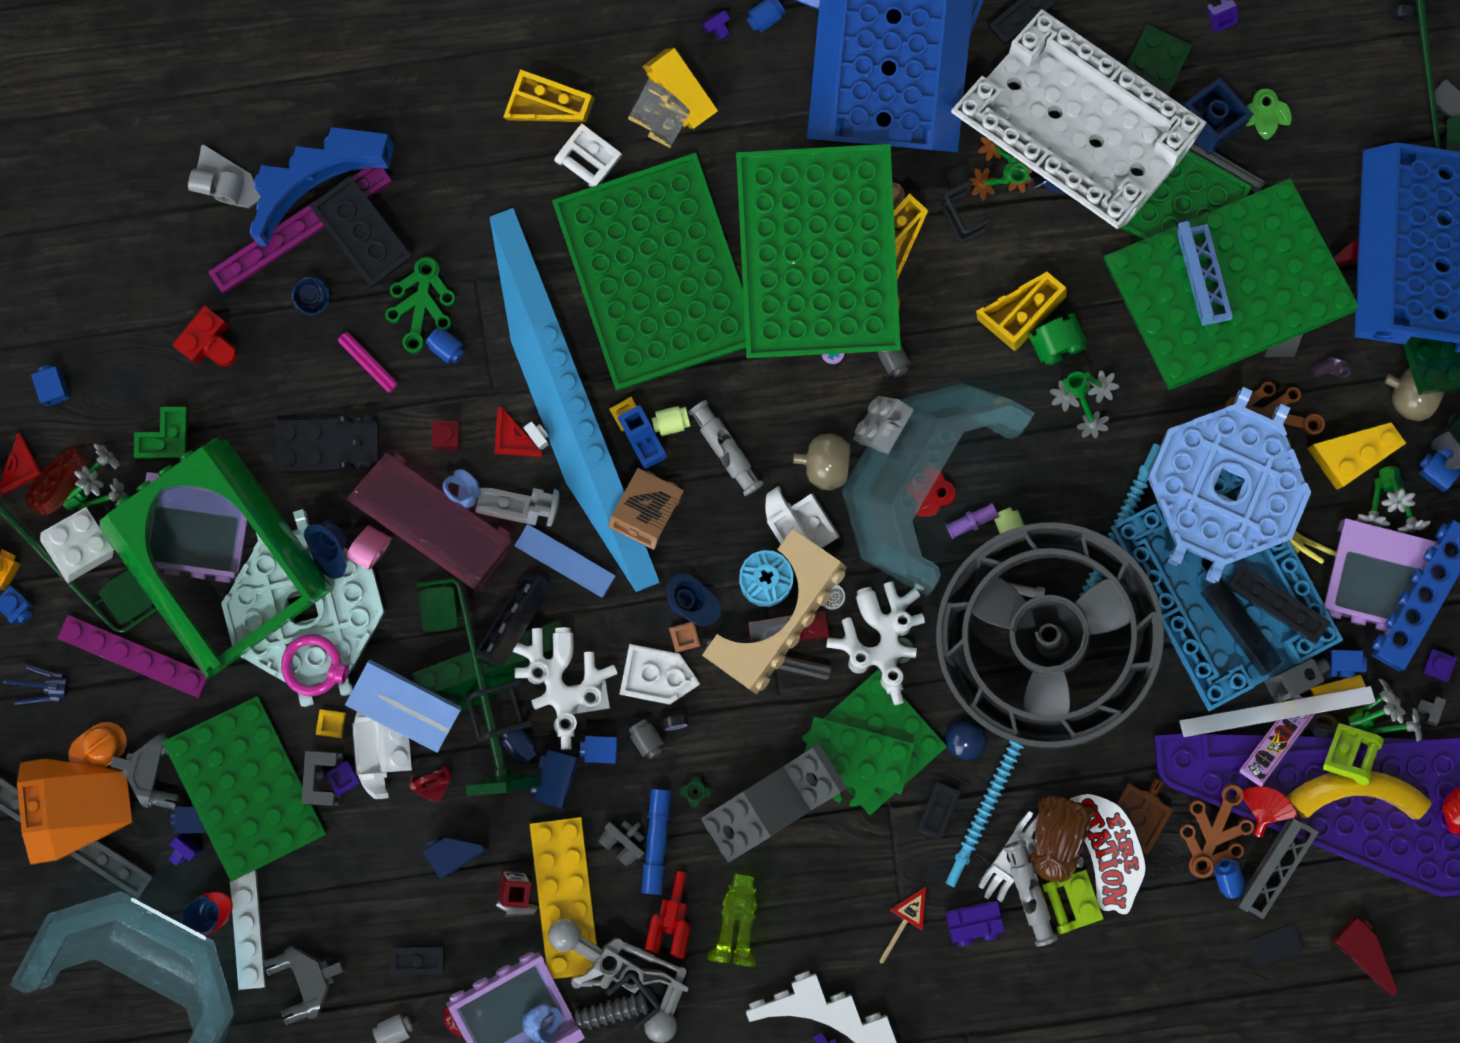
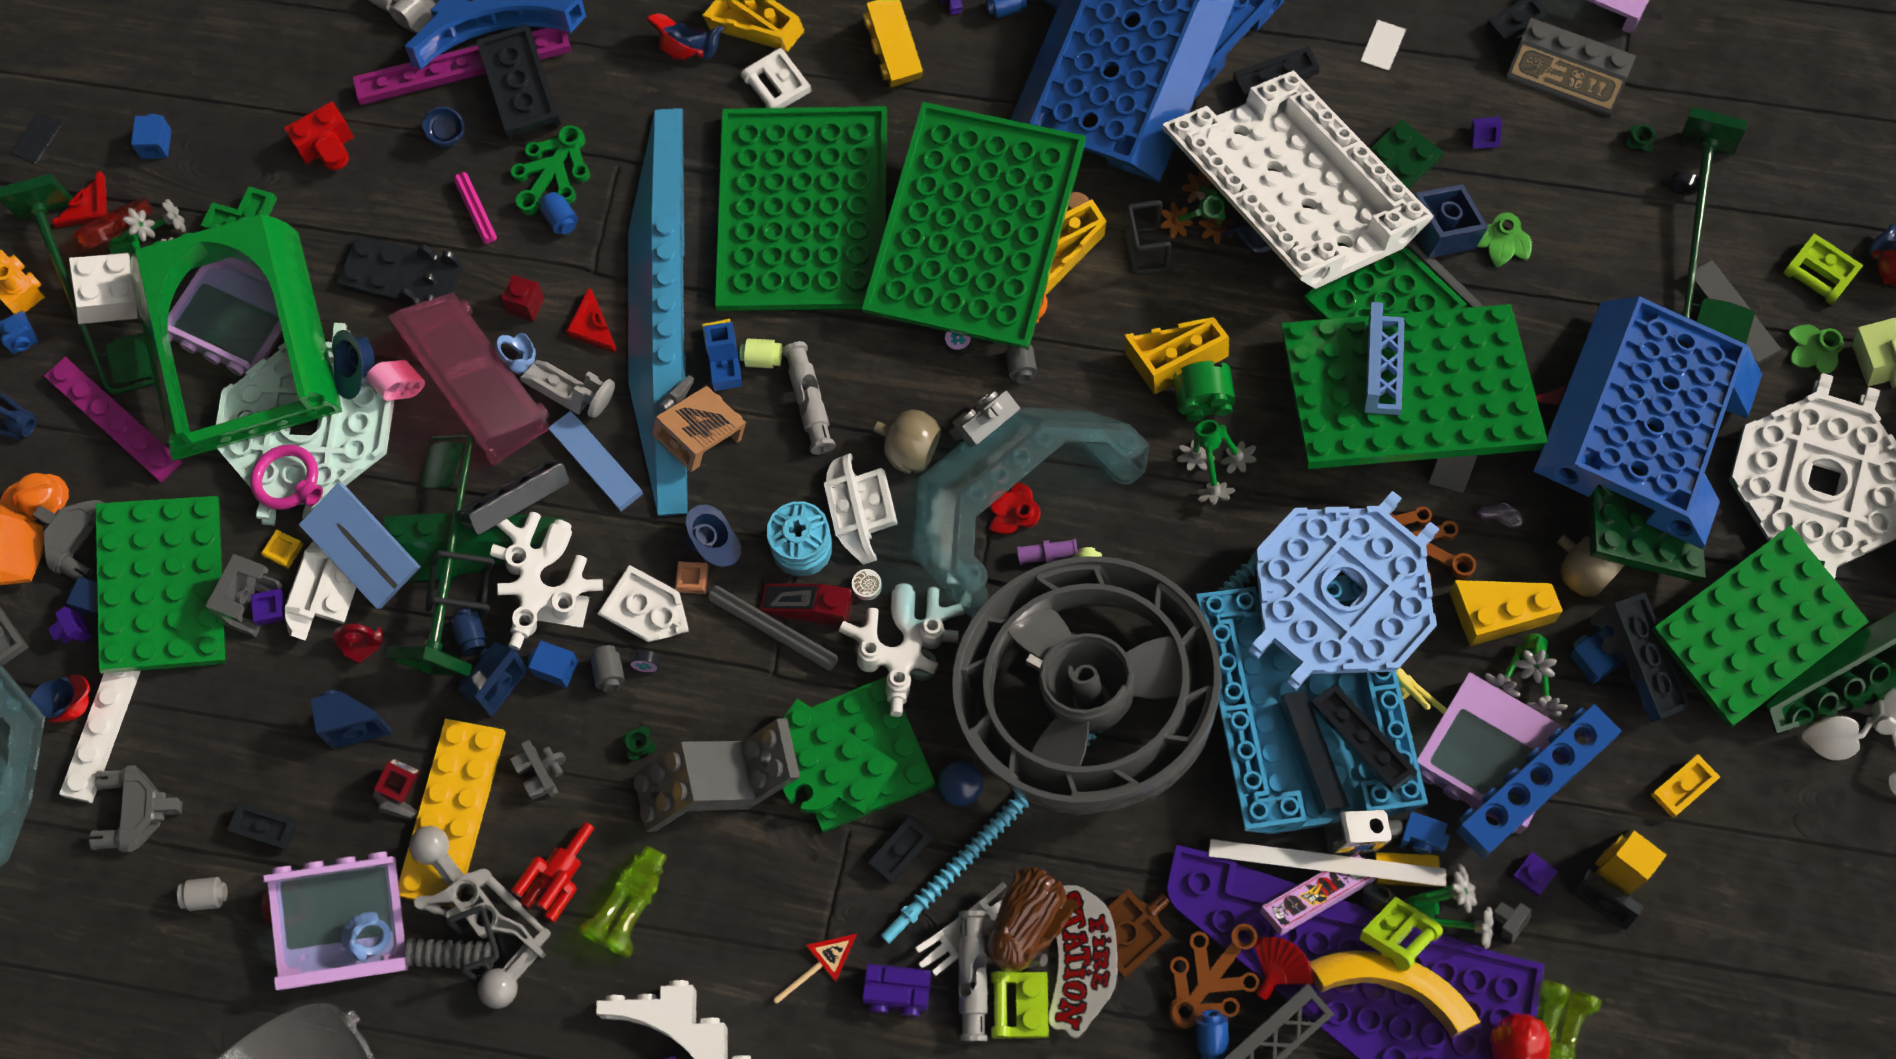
camera: 20 degrees right, 15 degrees down
white plate [523,421,549,451] -> none
clear slope [628,79,690,148] -> none
blue piece [641,789,672,895] -> none
tan arch [702,529,847,694] -> none
none -> hair [646,14,724,60]
none -> flat silver bar [658,375,694,413]

